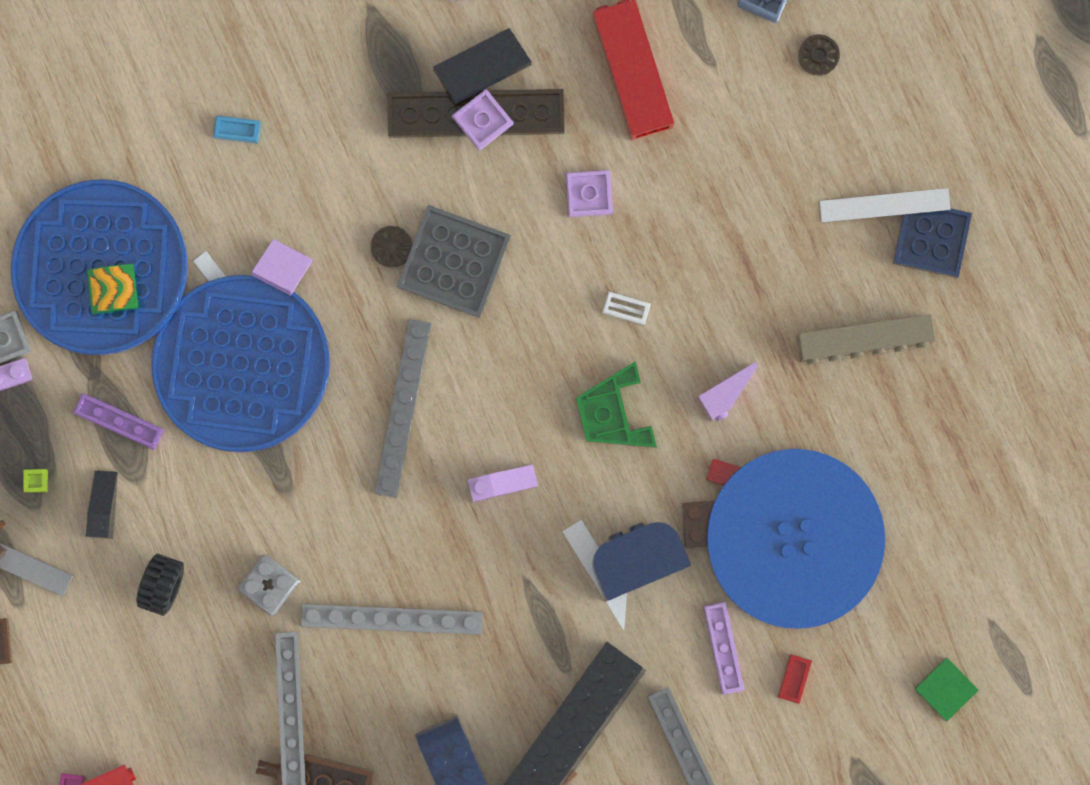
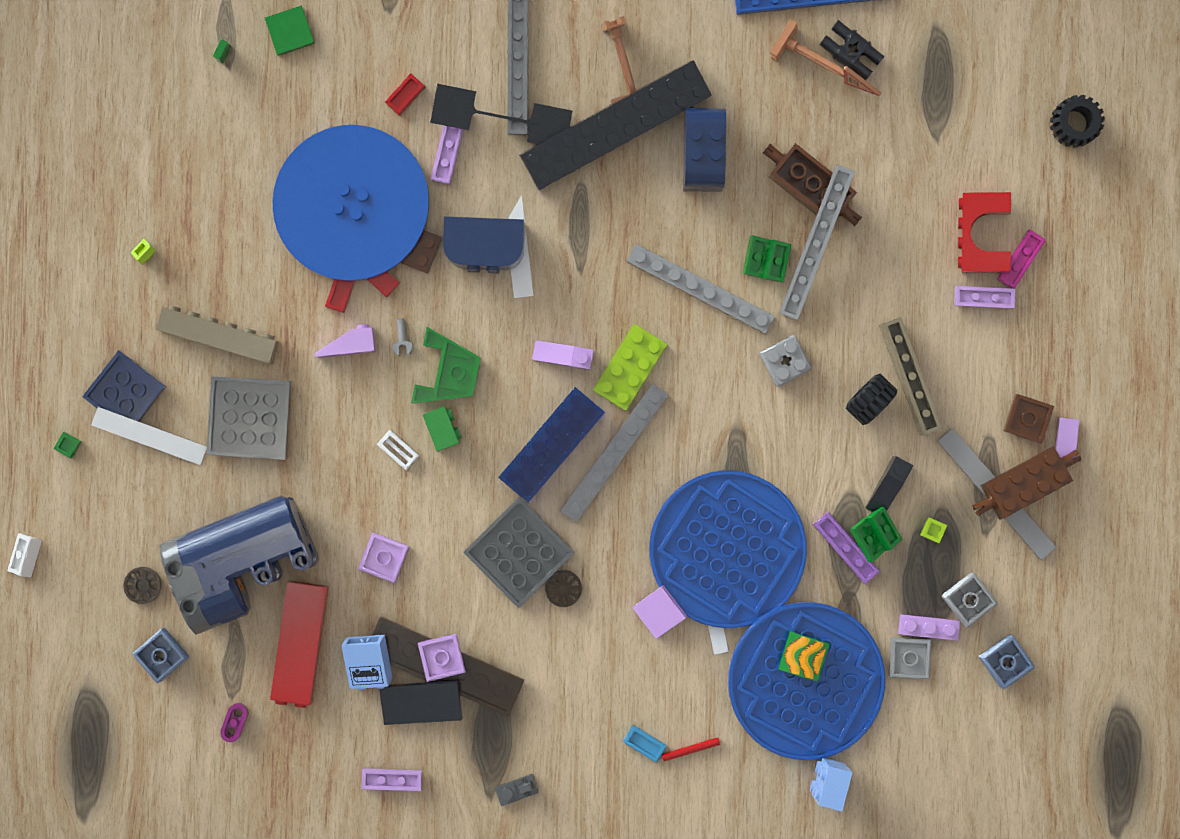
camera: 145 degrees left, 5 degrees up
none -> white slope [8,533,42,577]
none -> green tile [54,432,82,458]
none -> lime plate [131,239,156,265]
none -> dark blue piece [160,496,319,635]
none -> plate [207,376,291,459]
none -> green tile [213,39,231,63]
none -> red tile [325,279,355,313]
none -> light blue brick [342,635,393,690]
none -> light grey bar [393,319,413,356]
none -> green brick [423,406,462,452]
none -> black hinge [430,84,573,144]
none -> dark grey hinge [495,773,538,806]
none -> clear blue brick [498,387,605,503]
none -> lime plate [593,324,667,411]
none -> red bar [662,737,720,762]
none -> green slope [742,235,792,283]
none -> light blue brick [810,758,853,812]
none -> green slope [850,507,902,562]
none -> dark tan brick [879,317,943,436]
none -> lavender plate [954,286,1015,309]

